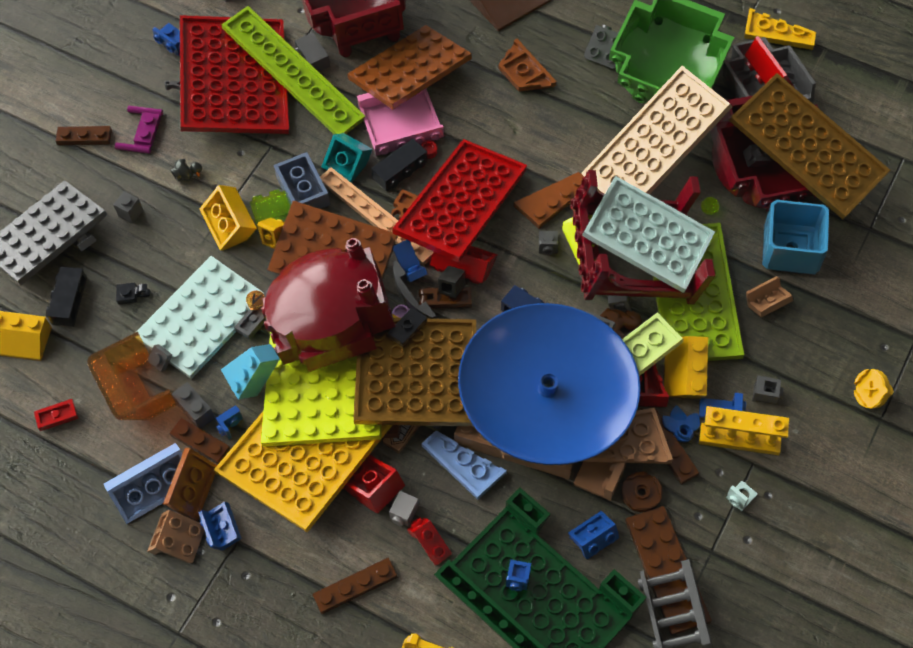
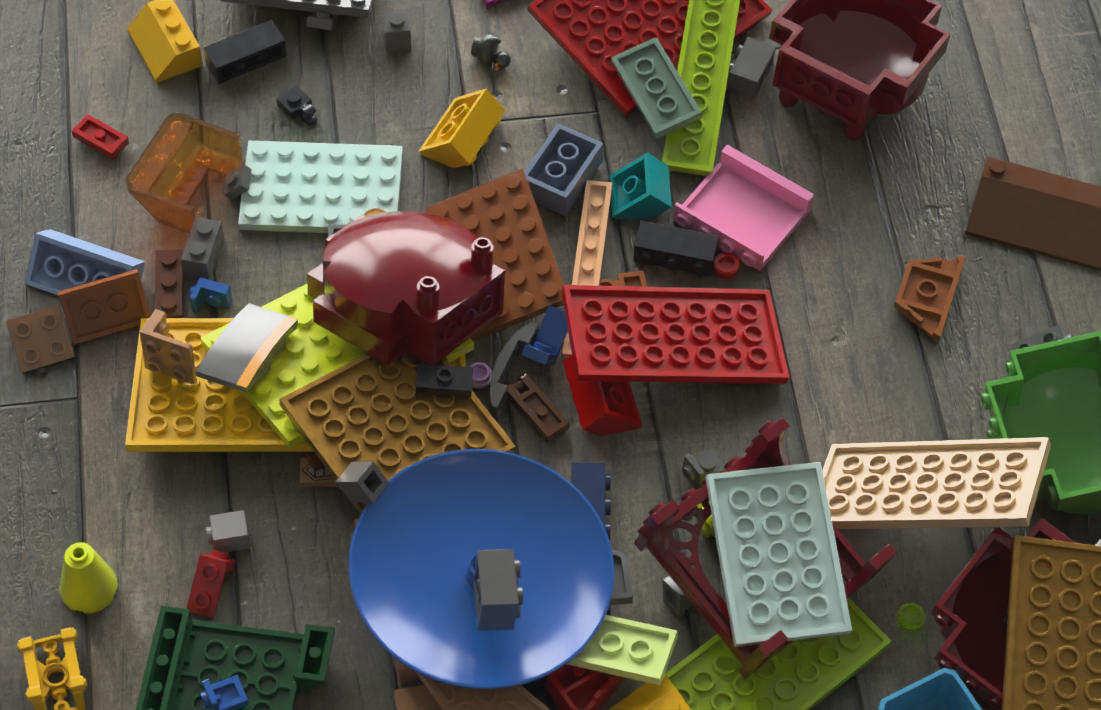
camera: 50 degrees right, 5 degrees down
blue bracket [199,502,242,551] -> none
medium azure wedge [221,344,280,400] -> none
clear neon green bracket [249,189,290,223] -> none
yellow slope [257,217,285,249] -> none
reddish brown plate [312,558,397,615] -> none
red slope [343,455,405,514] -> none
dark orange plate [347,25,472,110] -> none
light blue wing [422,431,507,500] -> none
pearl dark grey brick [438,266,466,298] -> none
dark orange wing [514,172,584,229] -> none
reddish brown animal [600,308,642,339] -> none
none -> neon yellow cone [59,543,118,614]
none -> medium nougat bracket [140,309,197,384]
none -> slope [195,303,298,393]
none -> dark grey brick [336,462,389,503]
none -> dark grey brick [473,549,523,631]
none -> sand green plate [611,37,702,139]

